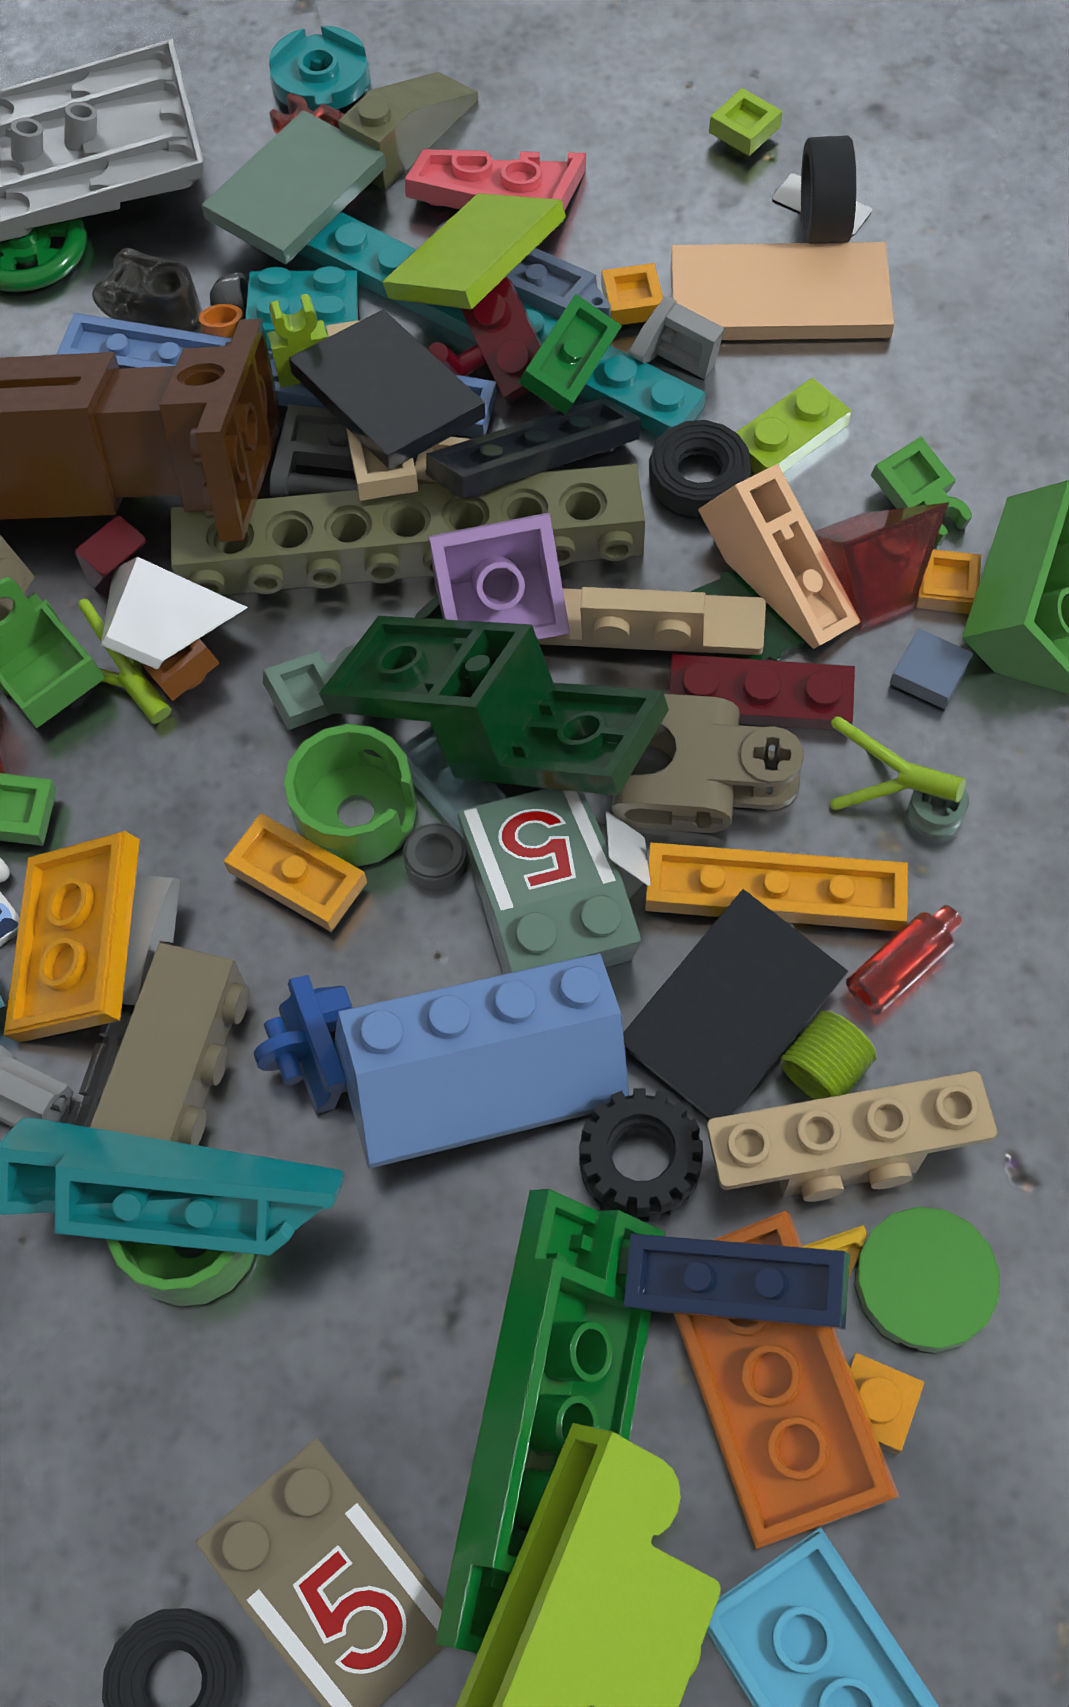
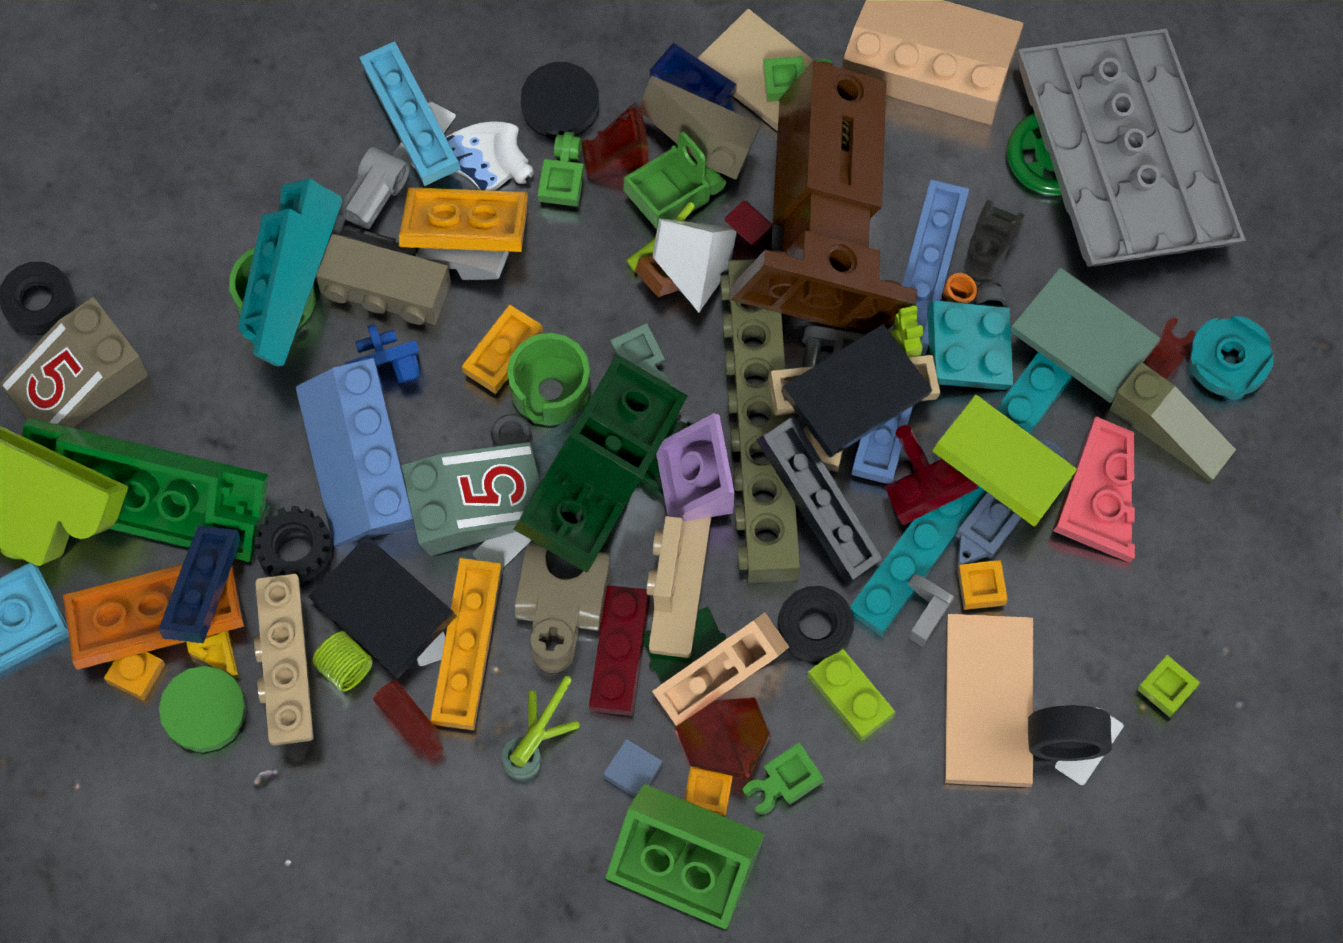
camera: 90 degrees right, 5 degrees up
green plate [518,293,622,415] -> none
white sticker [605,811,651,886] -> none

